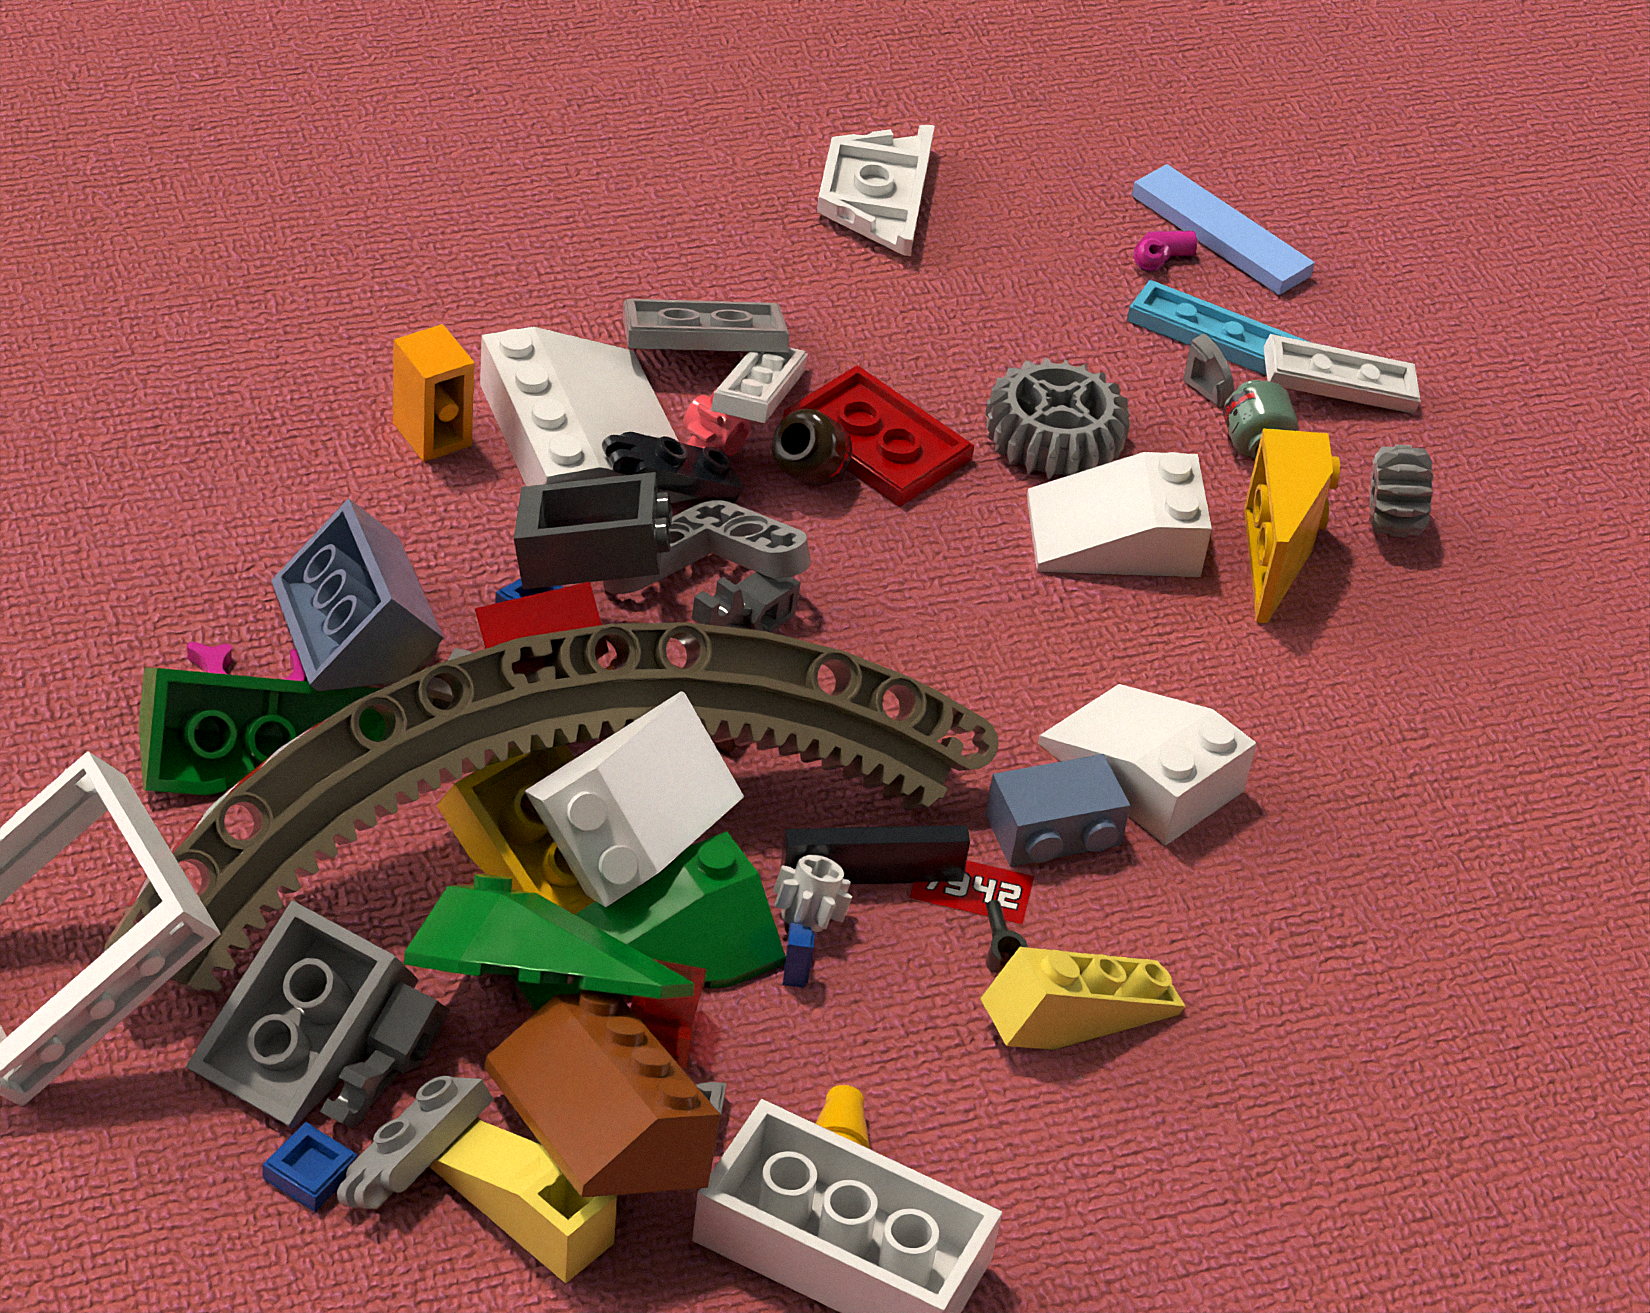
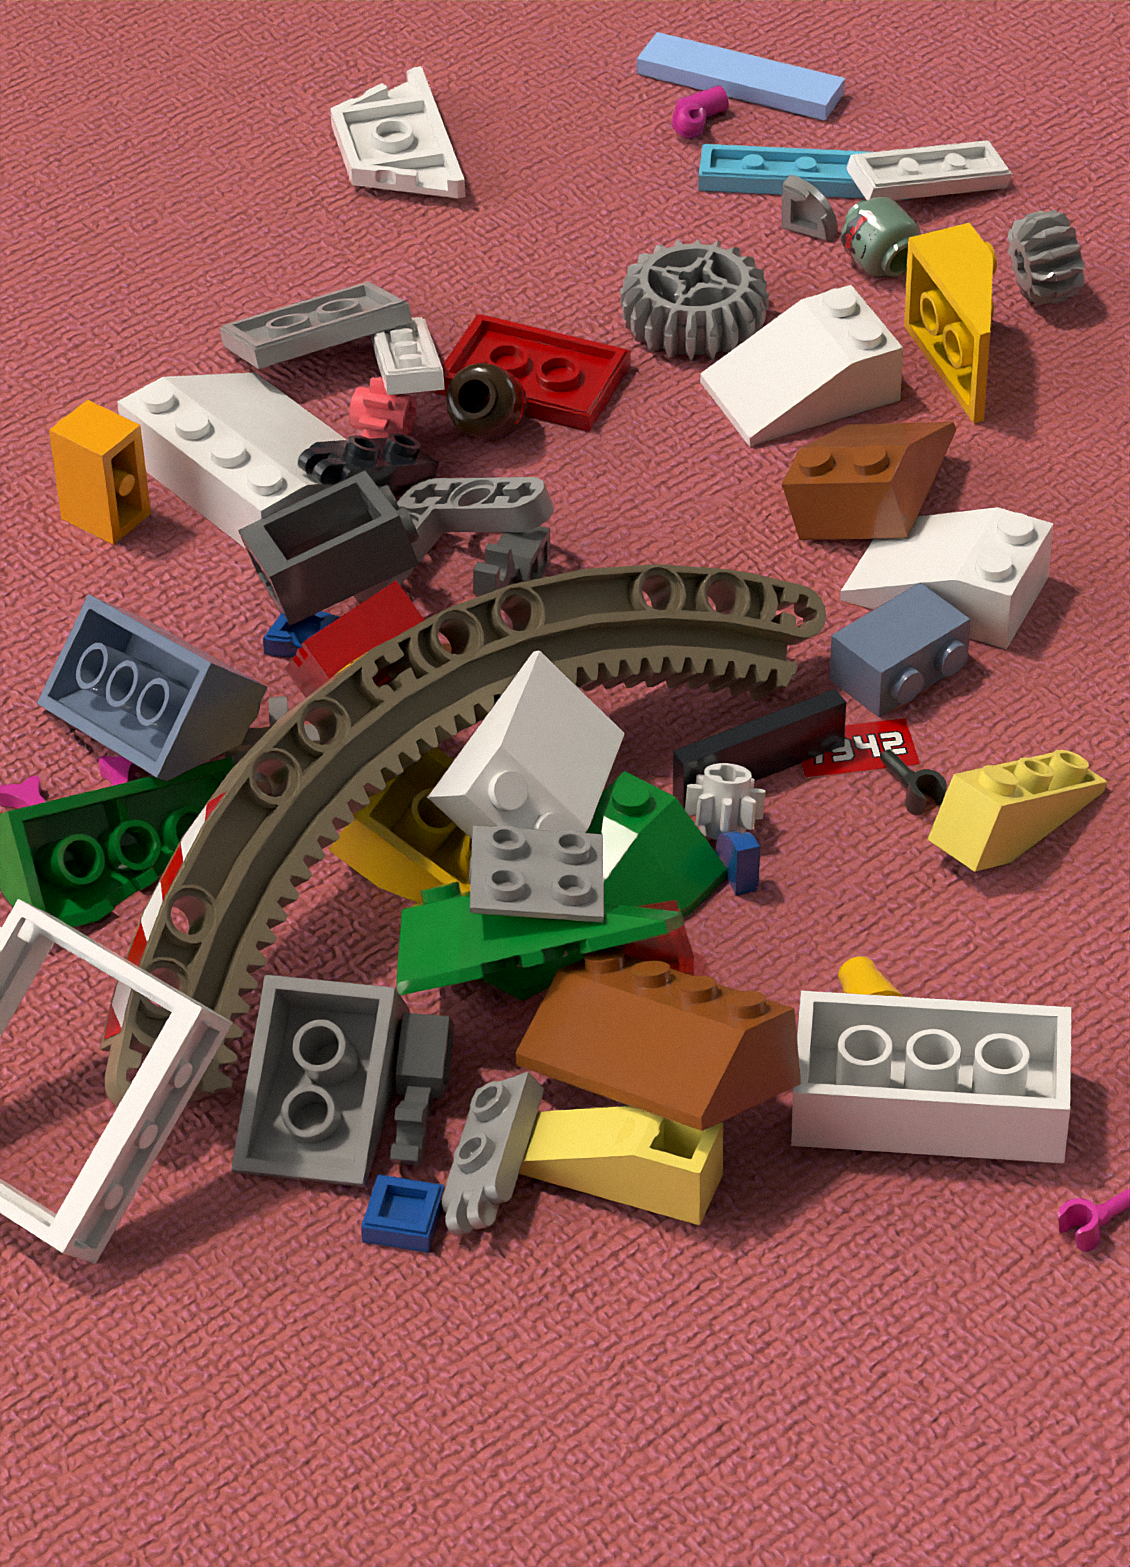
camera: 15 degrees left, 0 degrees up
none -> light grey hinge [469,825,604,922]
none -> dark orange slope [782,422,956,540]

